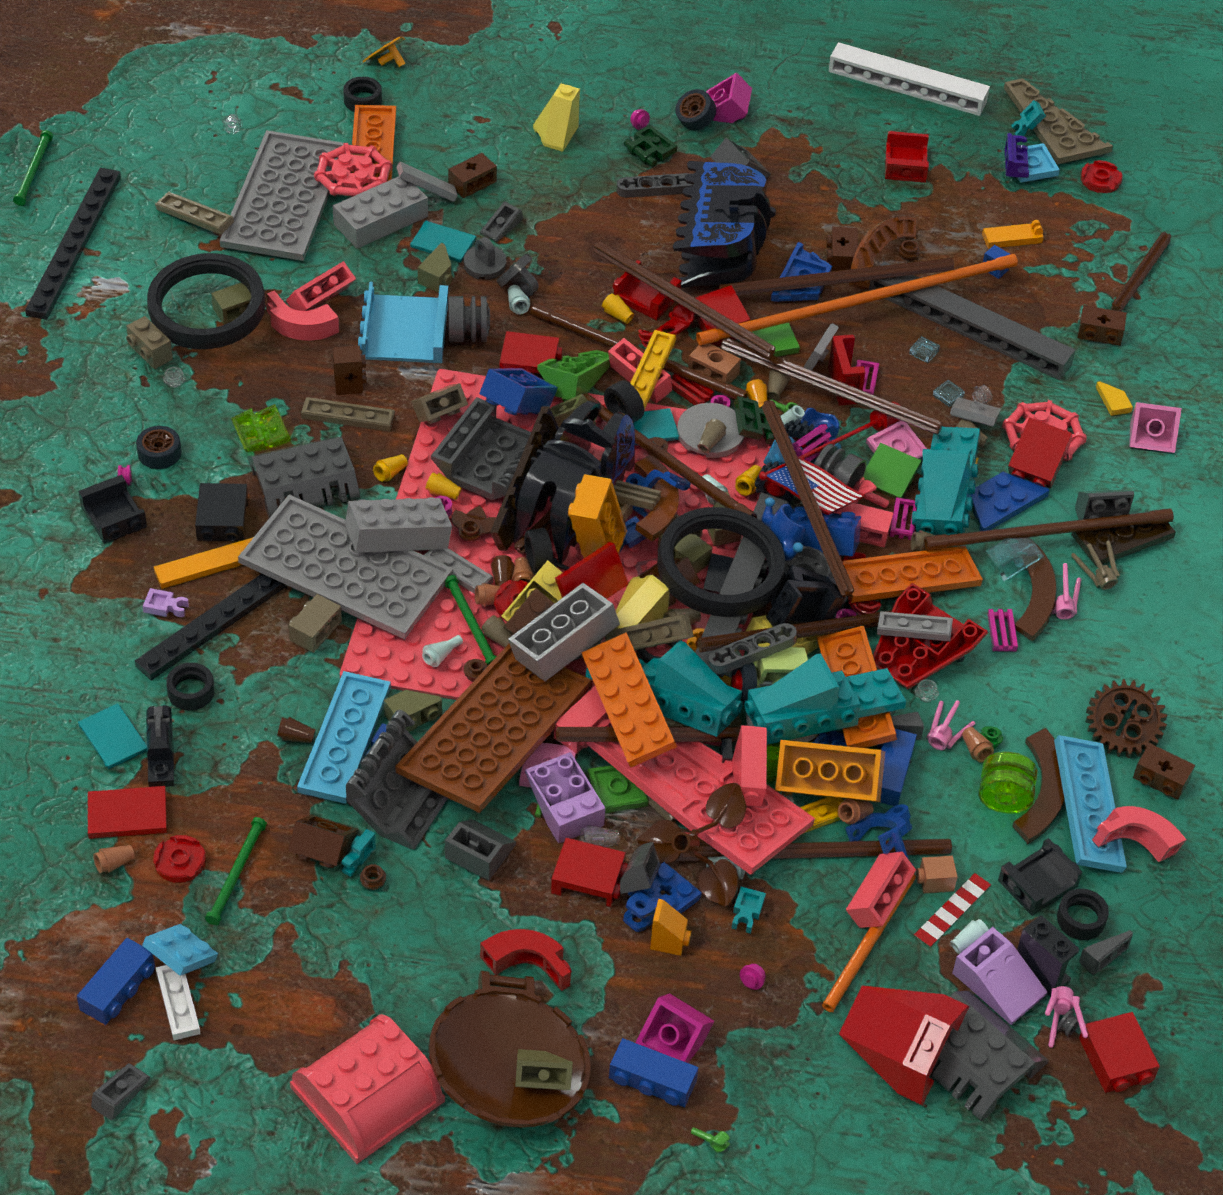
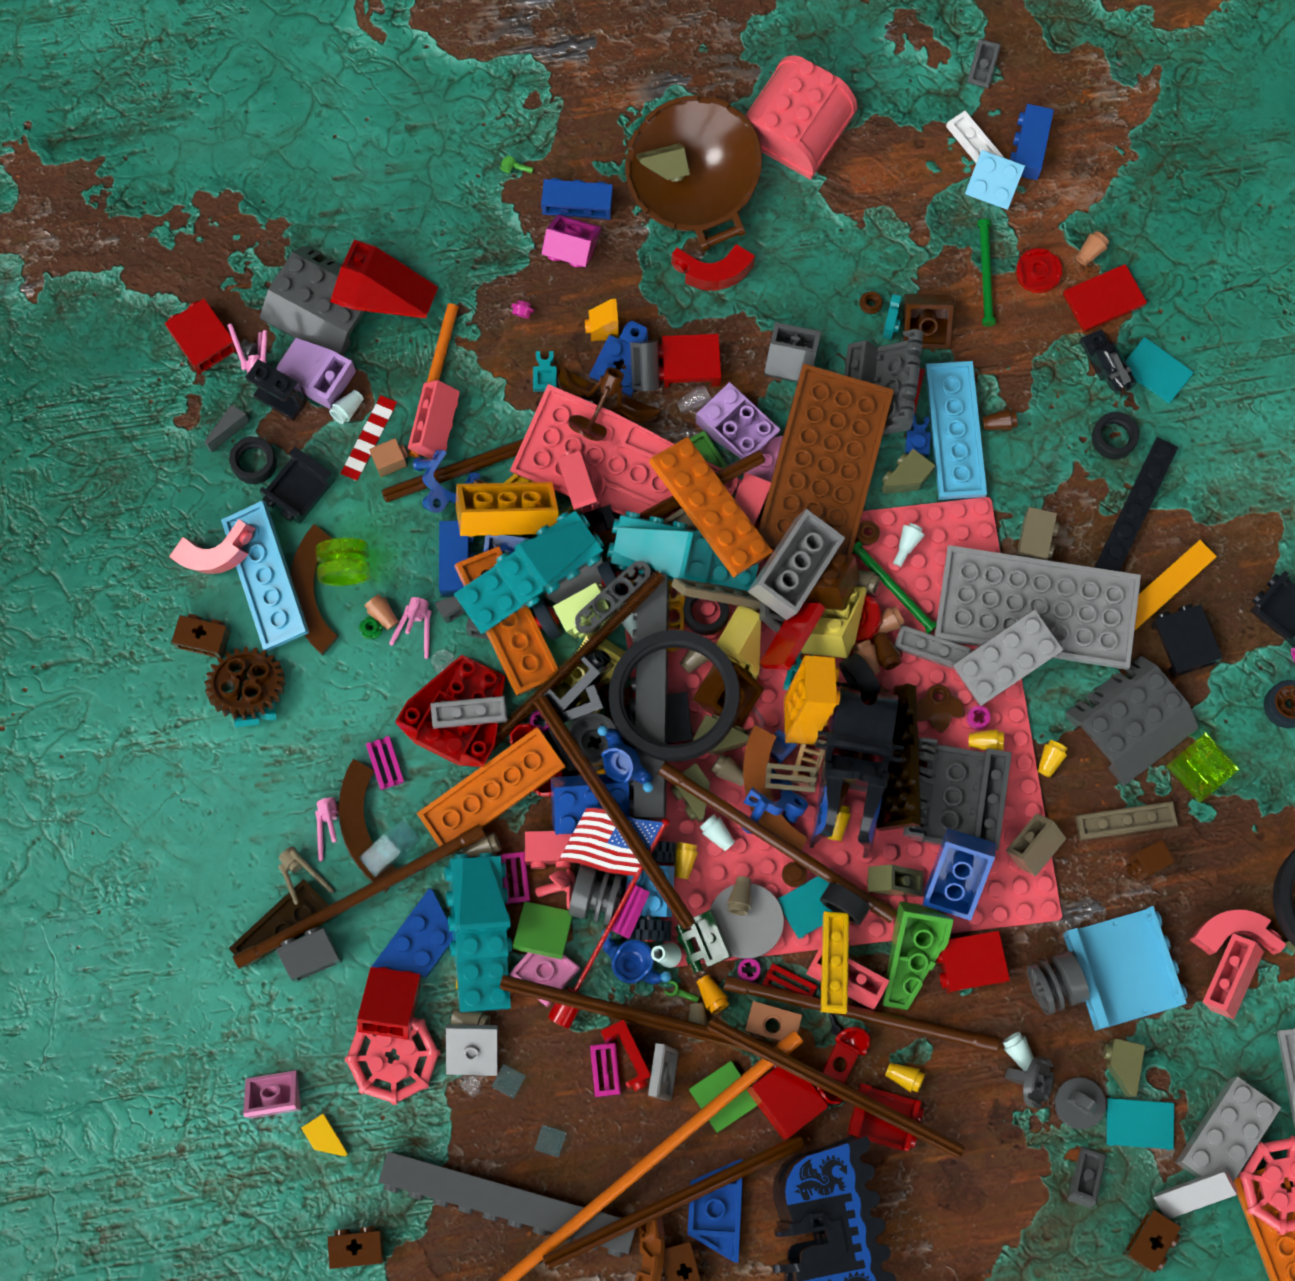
camera: 165 degrees right, 25 degrees up
lavender plate [143,588,189,617] -> none

